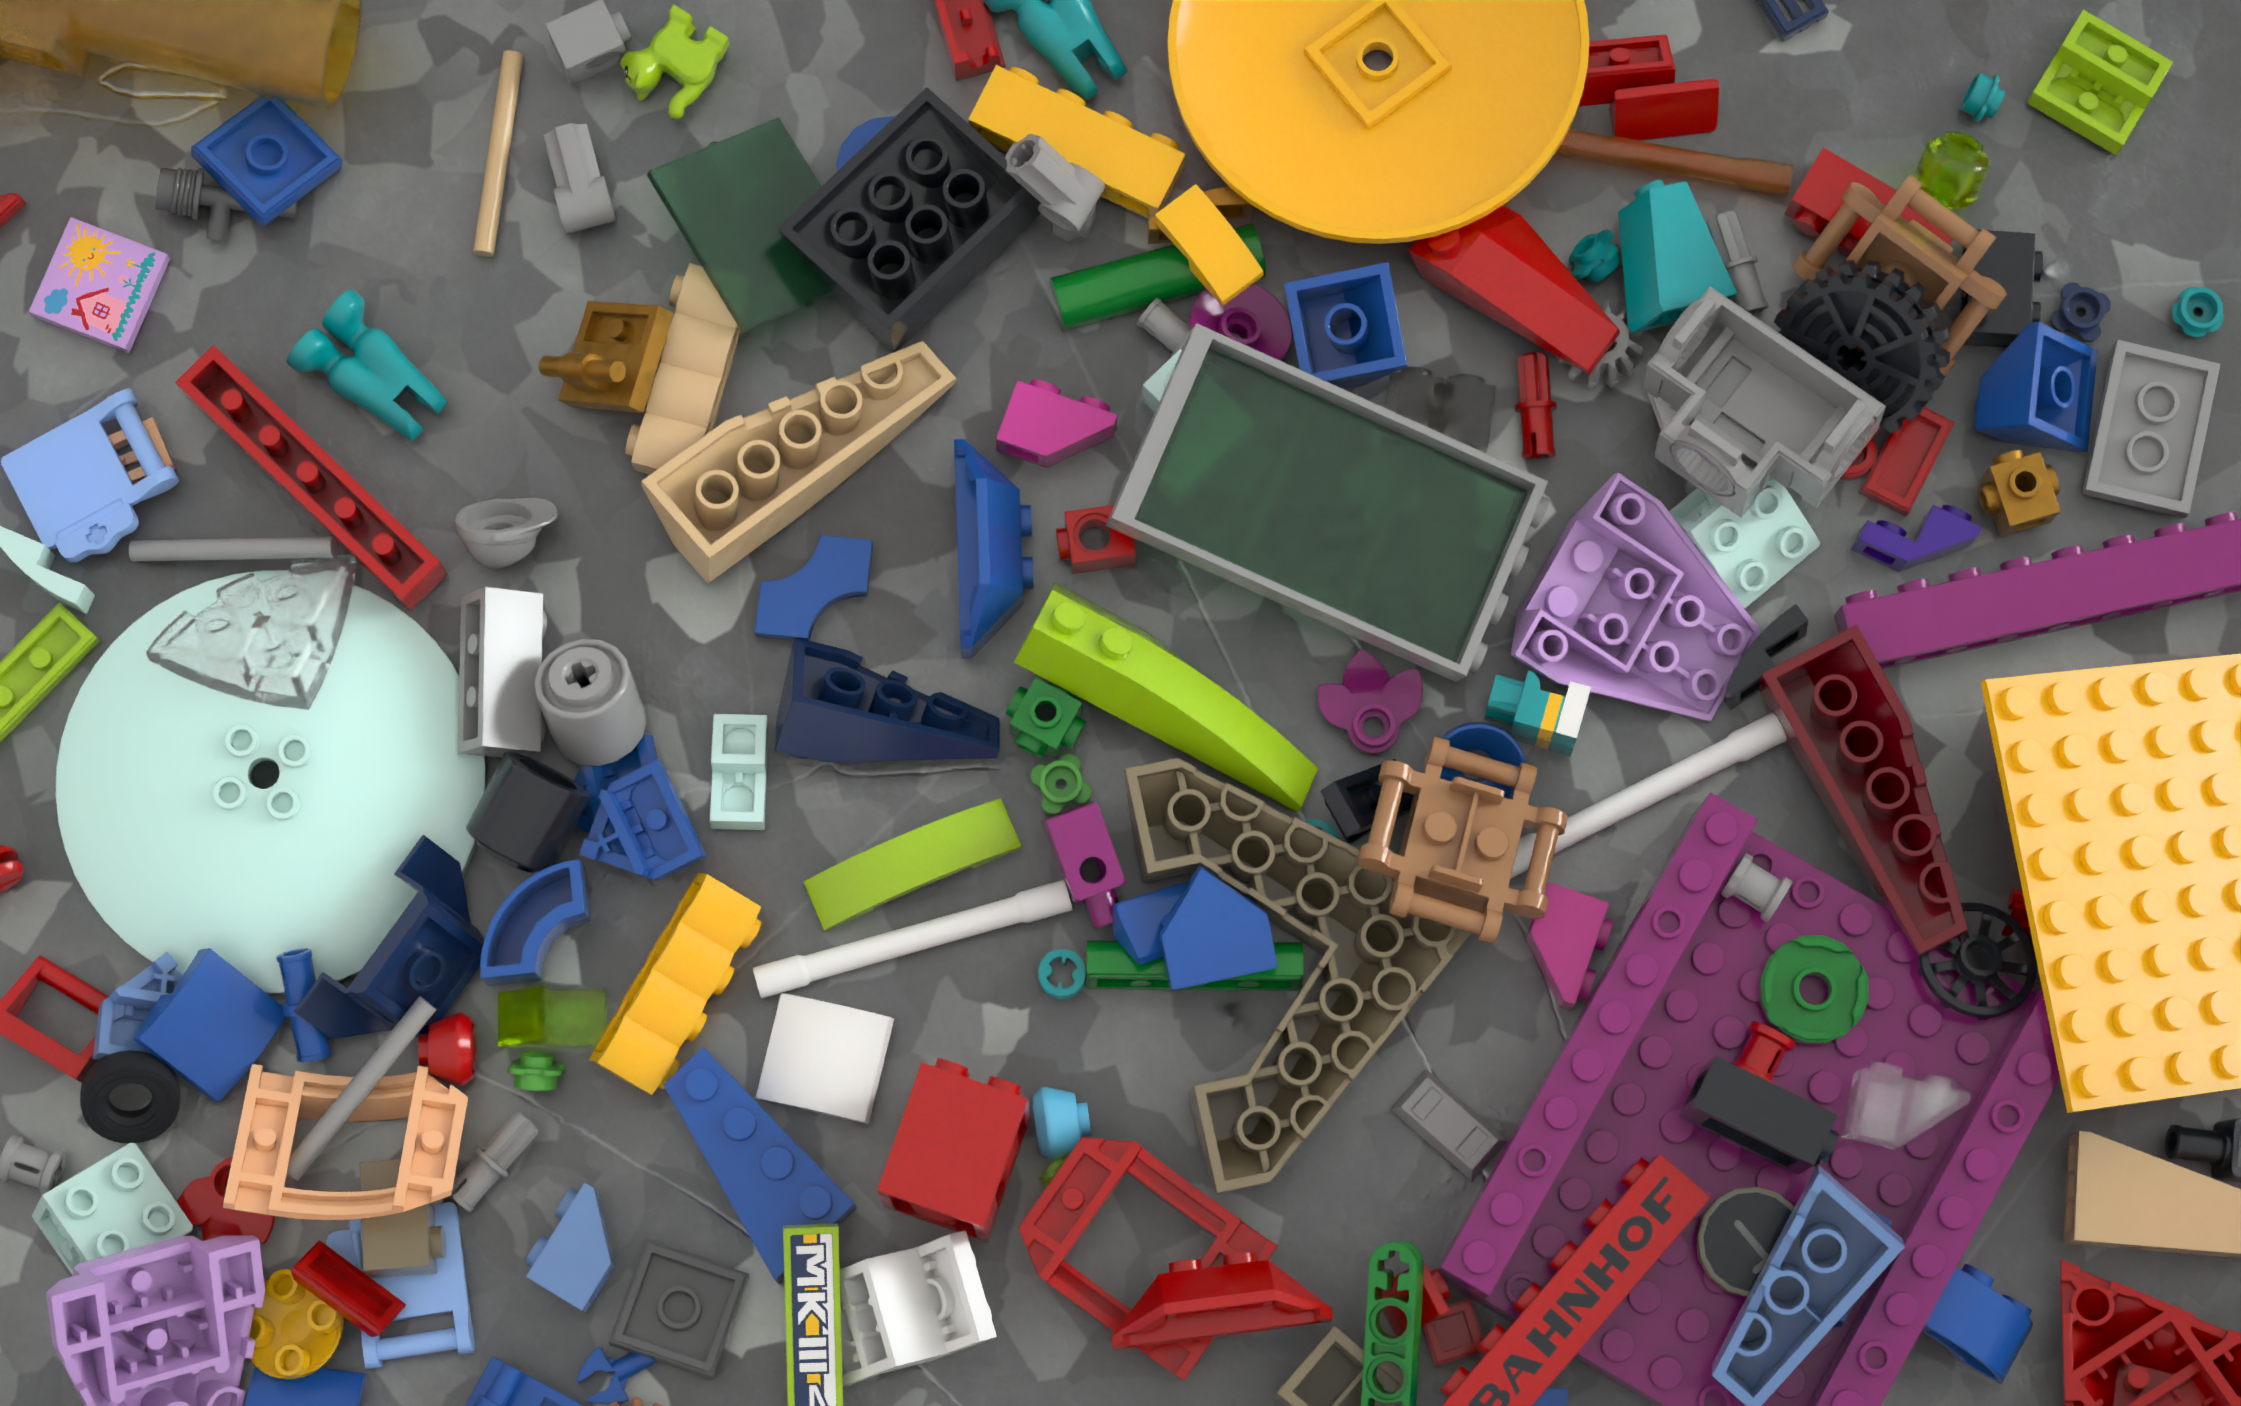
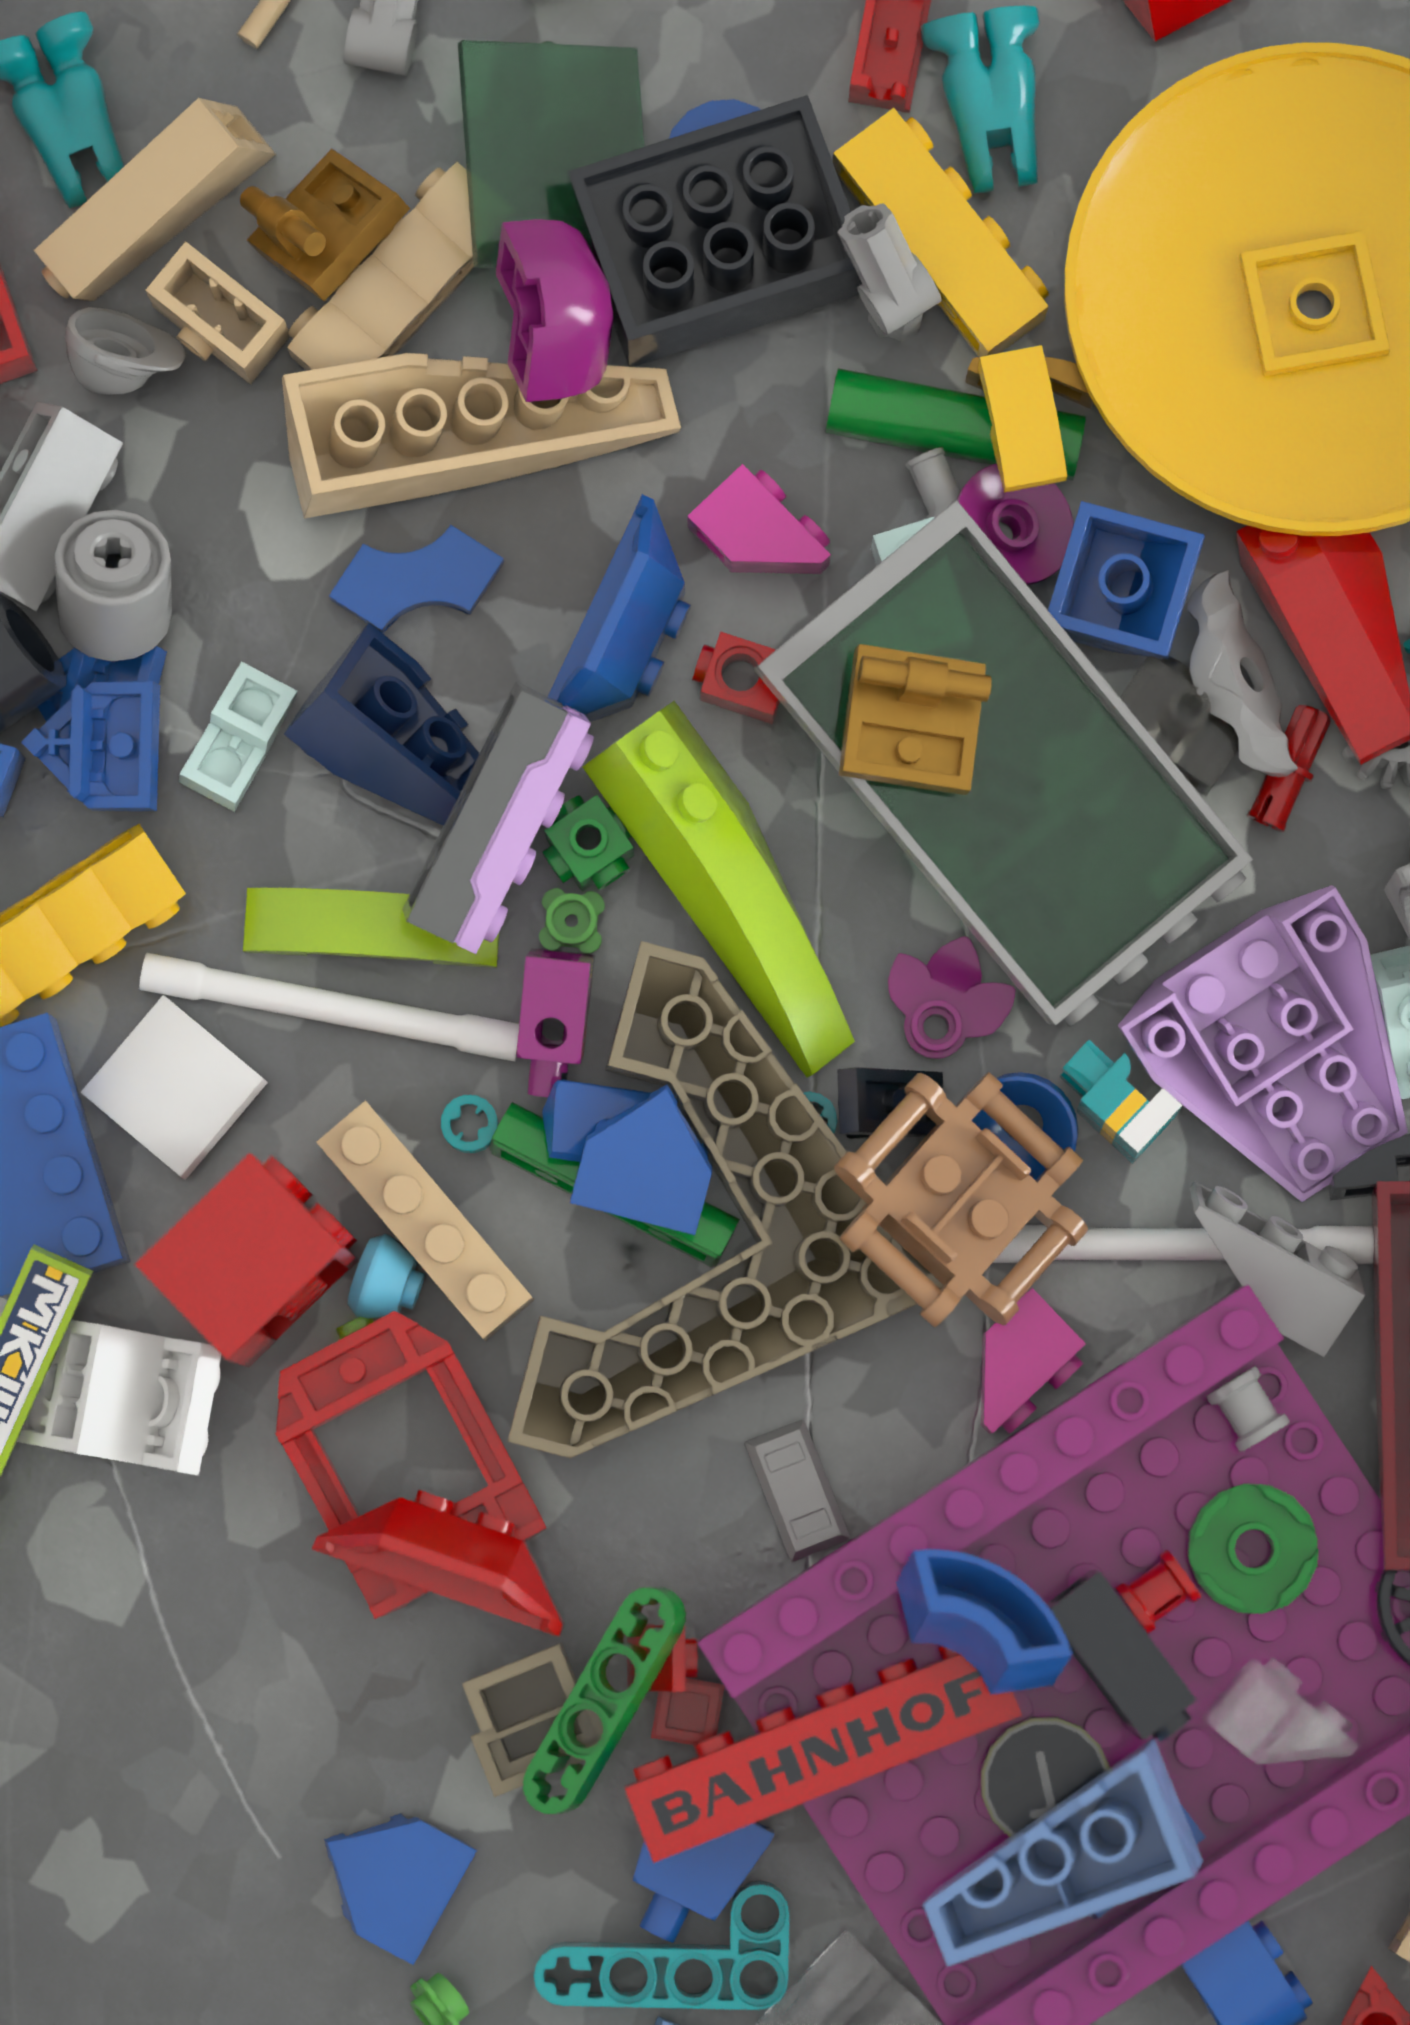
camera: 30 degrees right, 5 degrees up
none -> tan slope [34,98,276,301]
none -> tan brick [145,241,290,384]
none -> tan arch [316,1100,534,1341]
none -> piece [402,681,594,954]
none -> magenta brick [496,219,614,402]
none -> pearl gold plate [839,644,992,795]
none -> blue brick [896,1549,1072,1695]
none -> light grey piece [1187,570,1298,777]
none -> light grey slope [1190,1181,1365,1357]

